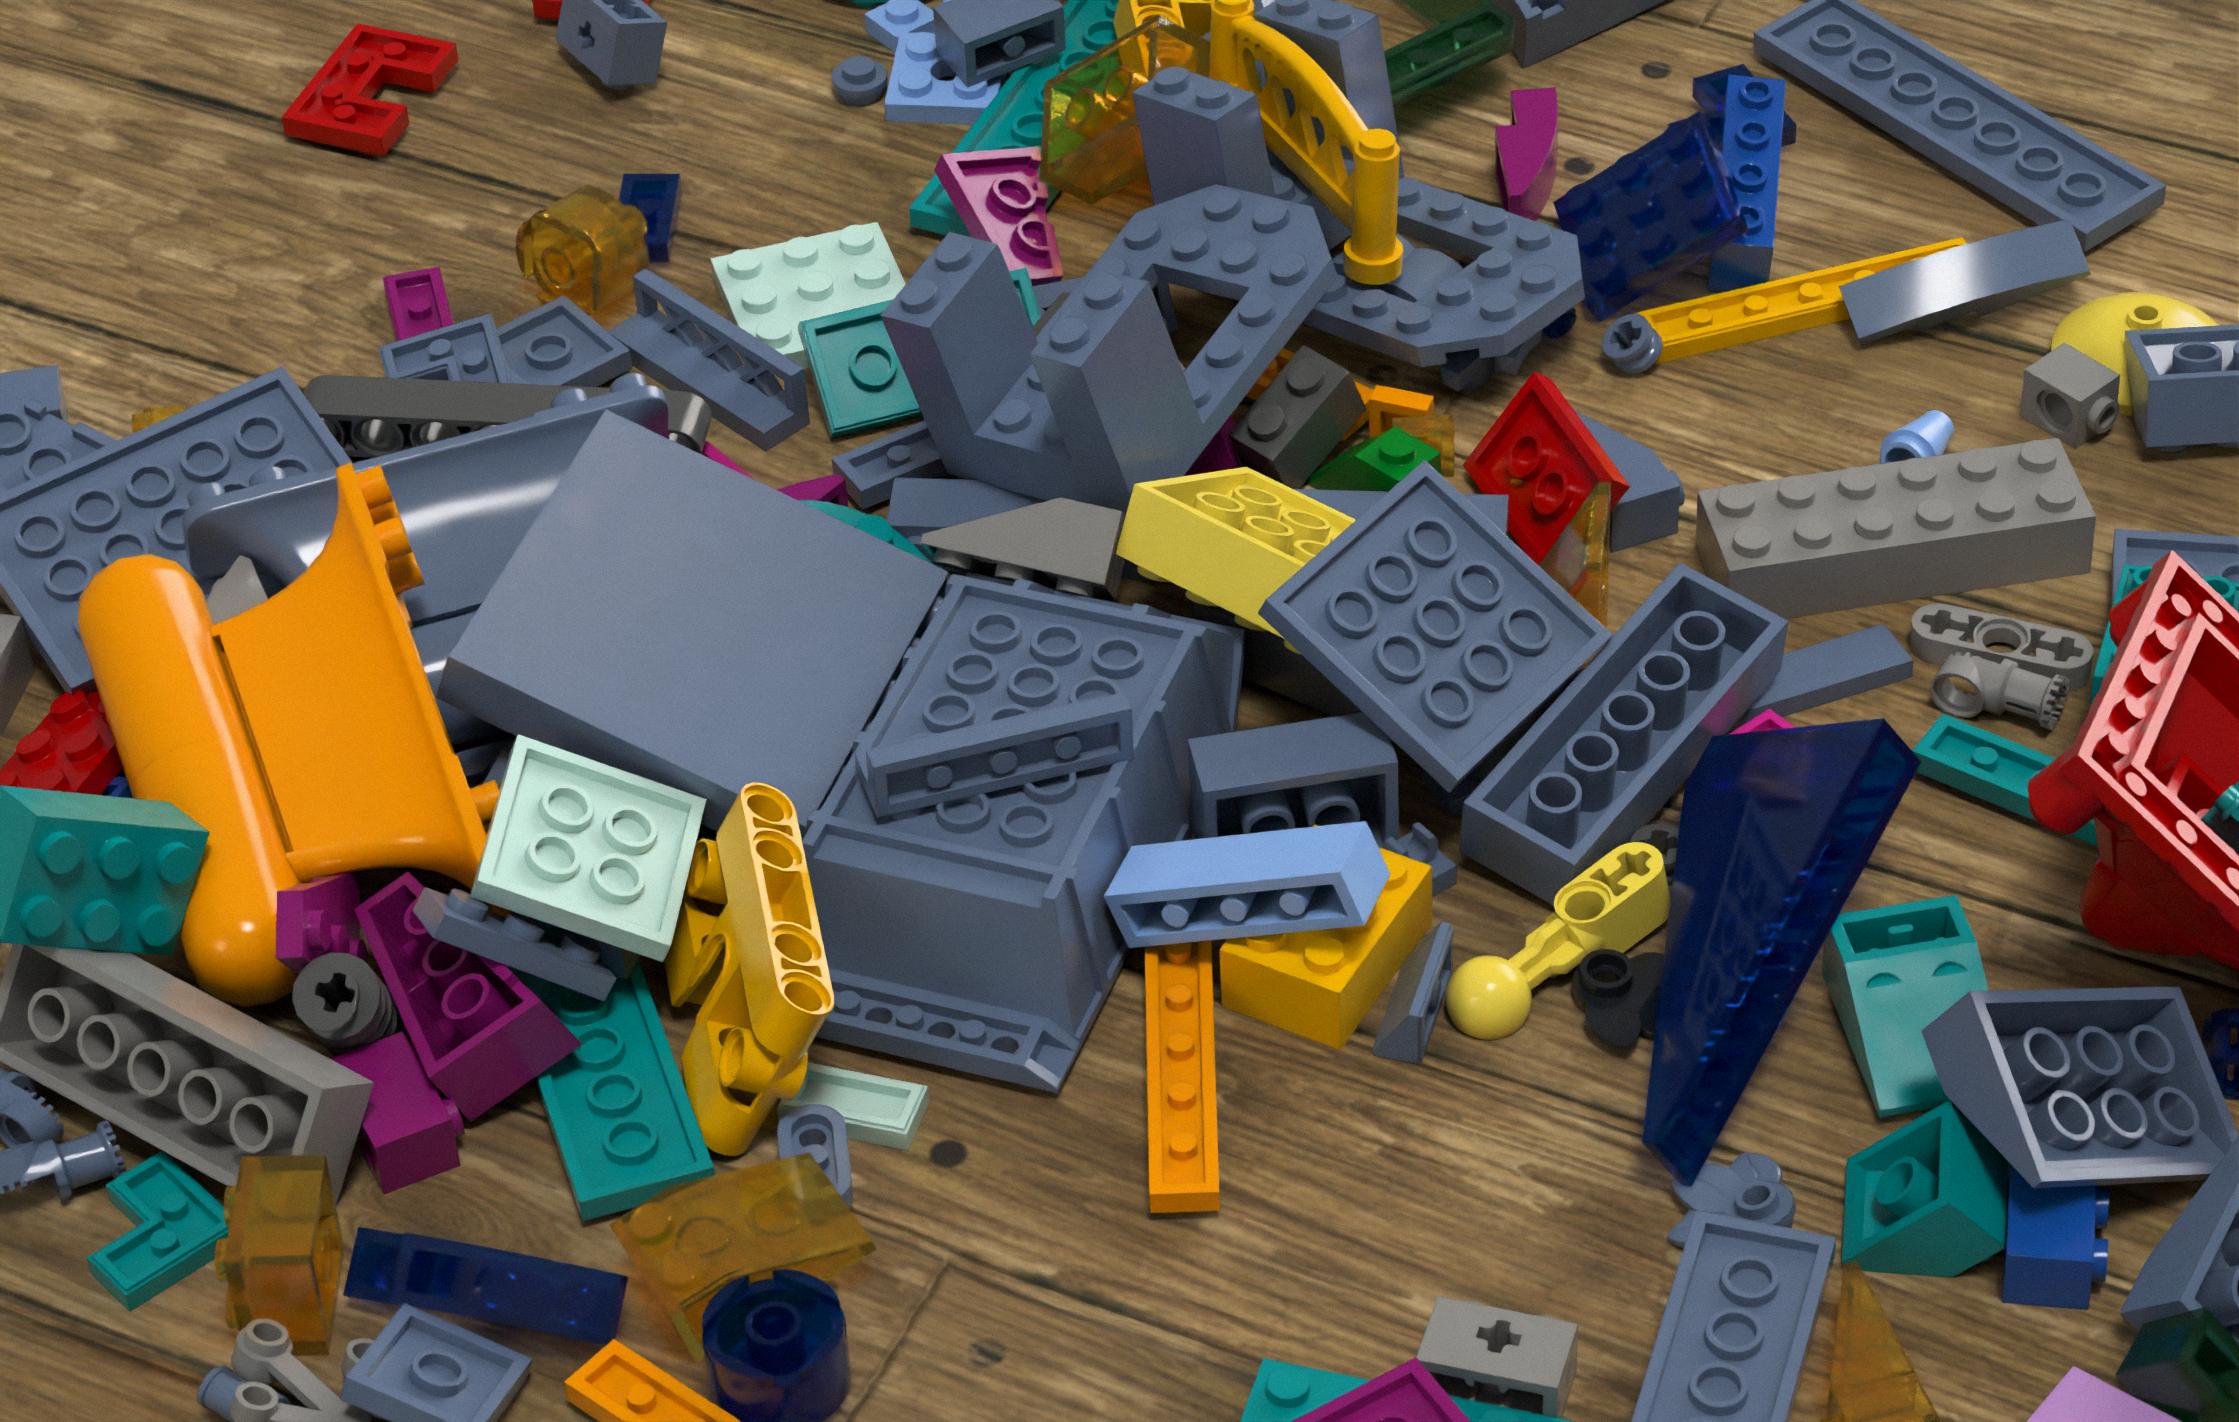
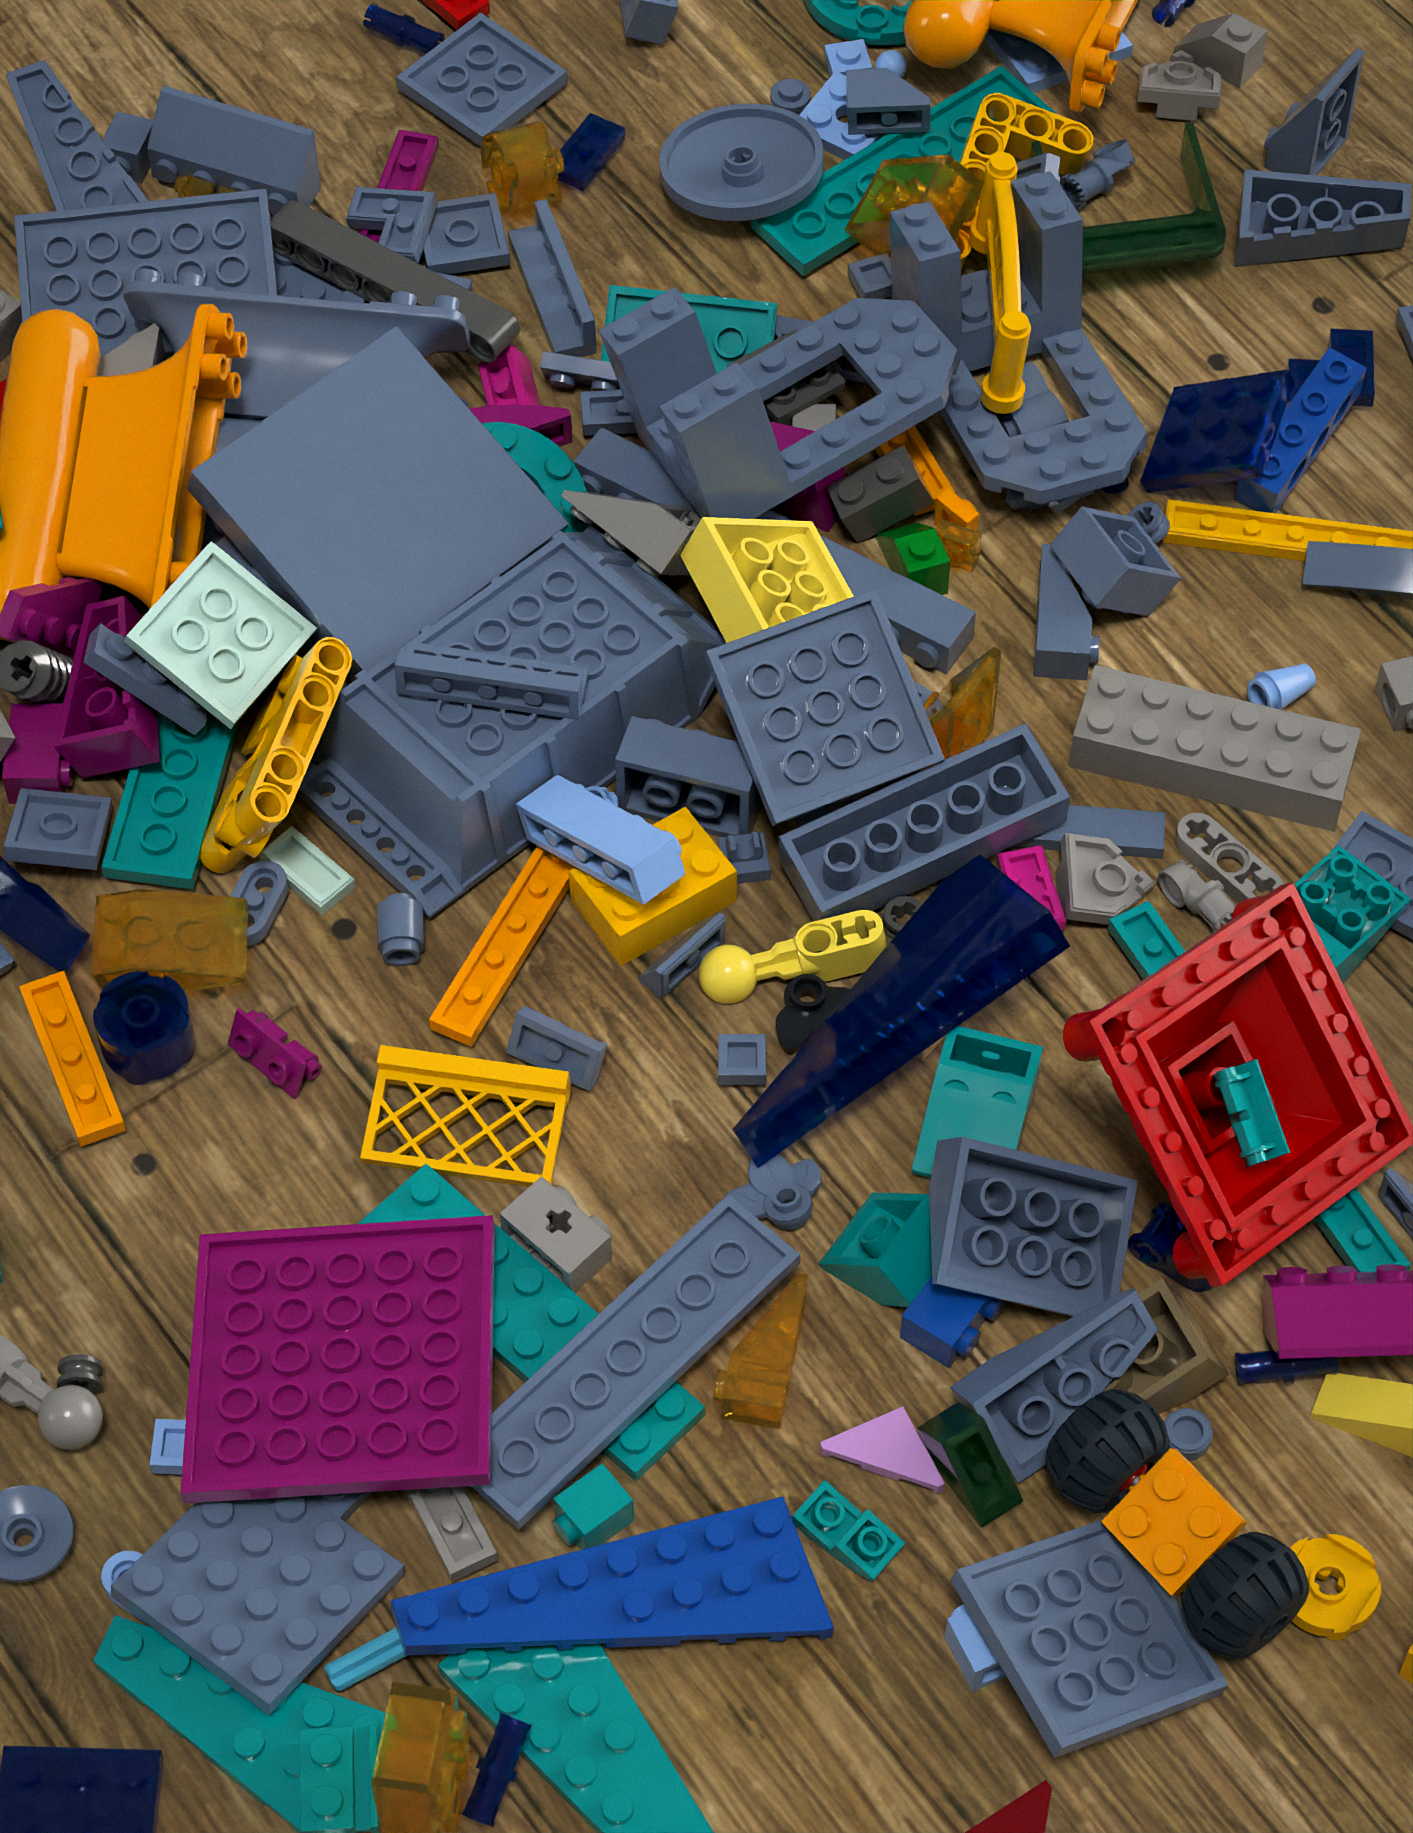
camera: 25 degrees right, 15 degrees up
light aqua plate [710,222,906,369] -> none
magenta wing [934,147,1063,286] -> none
red plate [1463,372,1630,581] -> none
magenta slope [1495,87,1558,221] -> none
none -> sand blue plate [4,788,112,870]
none -> sand blue slope [147,86,321,215]
none -> magenta hinge [228,1008,322,1099]
none -> yellow fence [360,1045,572,1187]
none -> clear blue pin [363,3,445,54]
none -> sand blue brick [376,893,424,966]
none -> sand blue plate [396,13,568,149]
none -> sand blue plate [506,1006,607,1091]
none -> sand blue plate [540,351,620,391]
none -> sand blue dish [659,104,824,221]
none -> sand blue plate [718,1034,766,1085]
none -> sand blue plate [848,252,892,299]
none -> sand blue brick [1050,507,1181,616]
none -> light grey plate [1056,833,1156,925]

